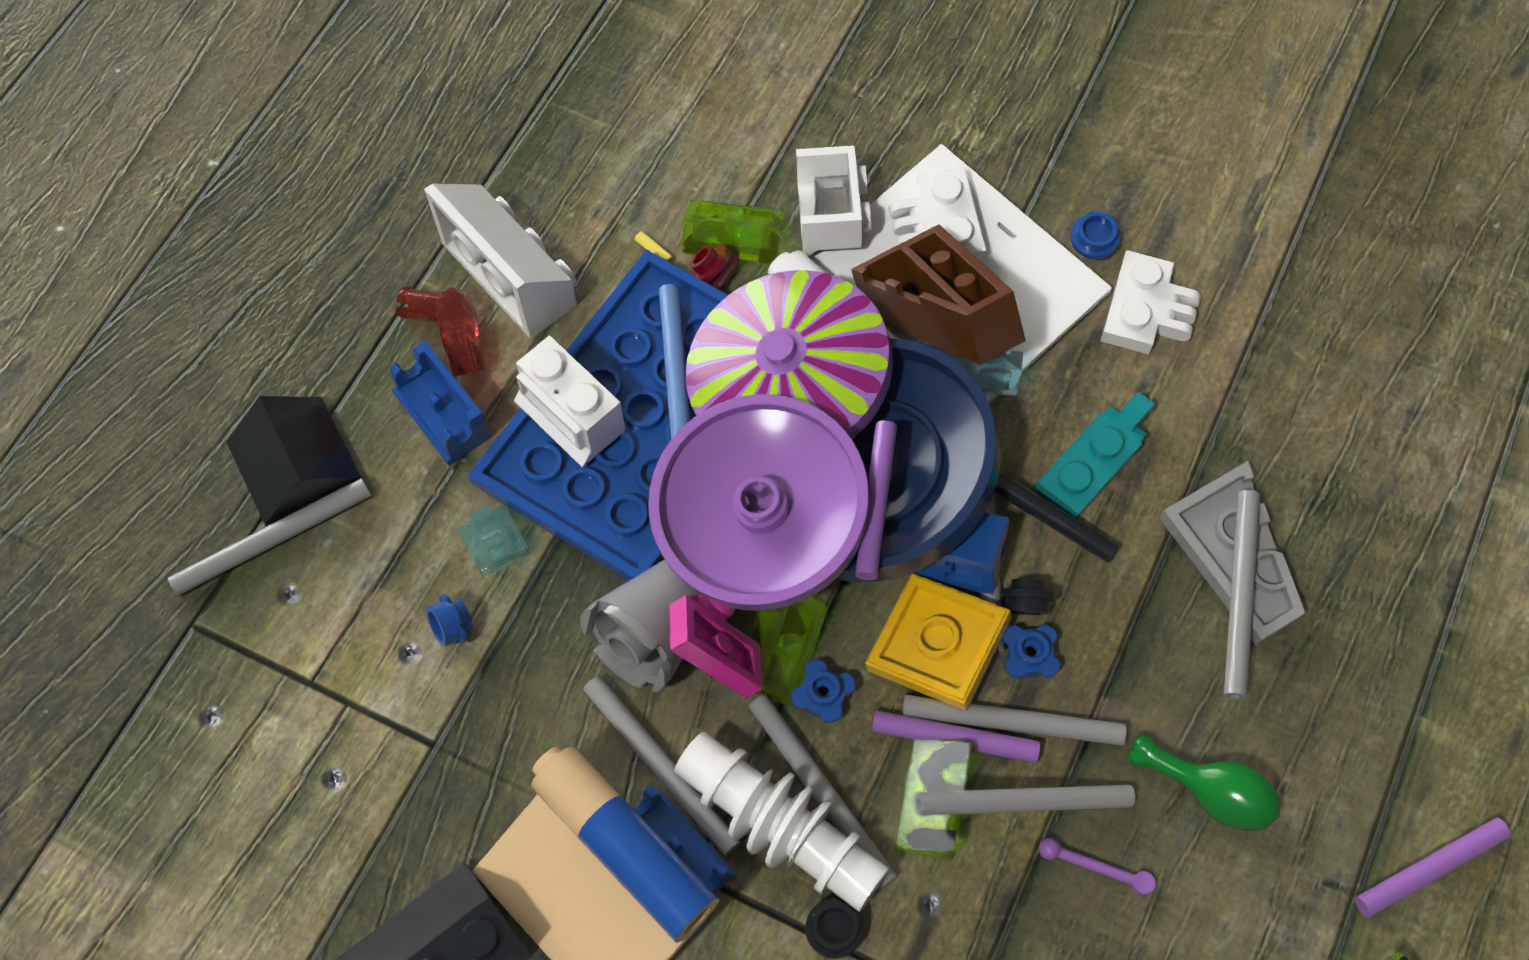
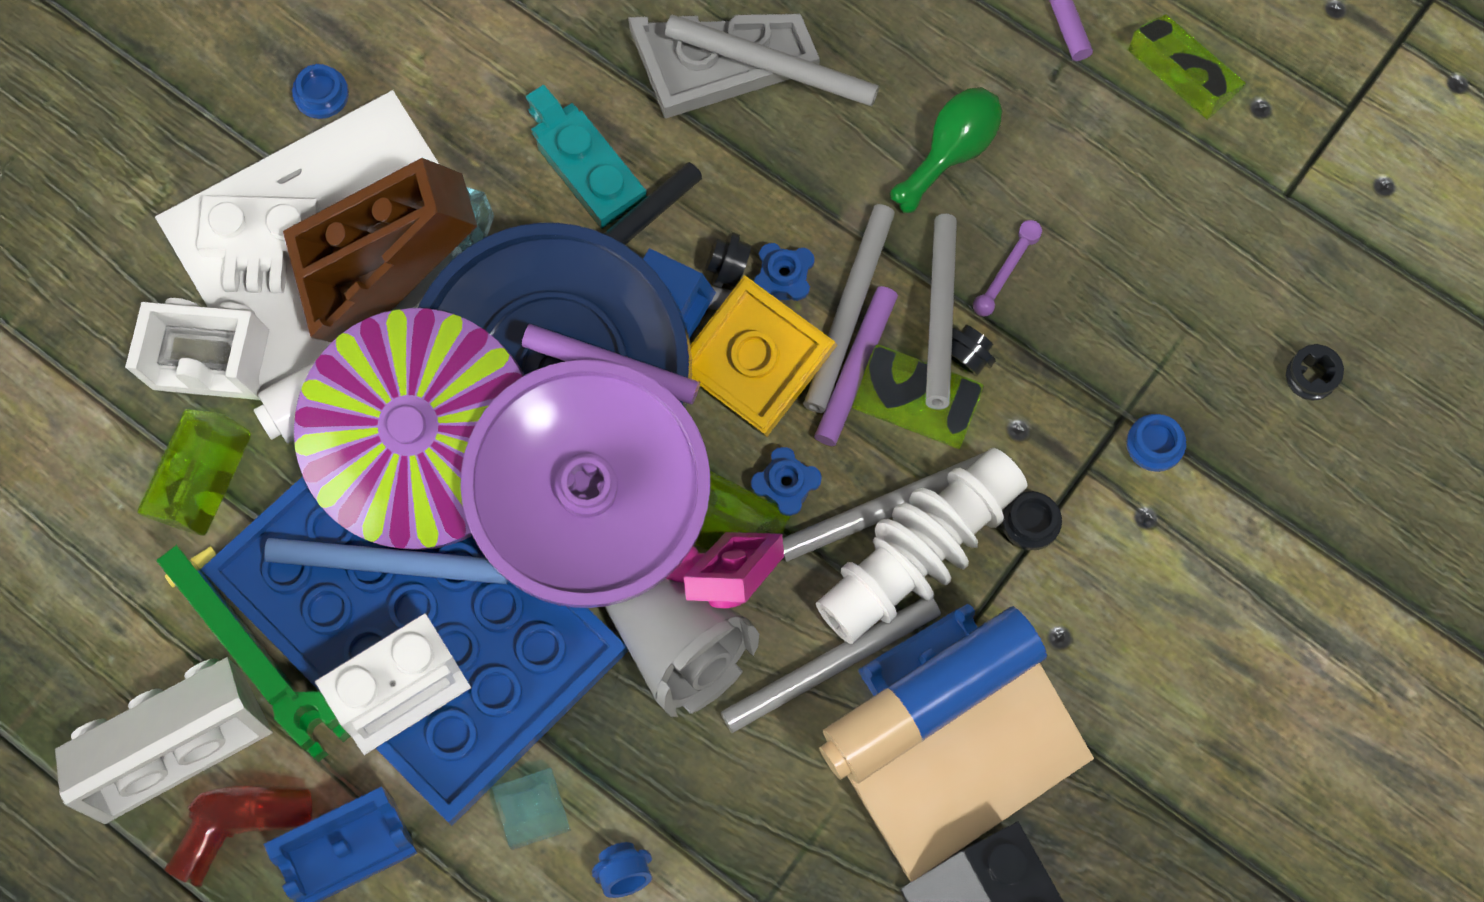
camera: 80 degrees left, 5 degrees up
dark red plate [689,244,740,291] -> none
white hinge [1100,250,1201,355] -> none
none -> green tile [156,545,351,763]
none -> black plate [951,325,996,376]

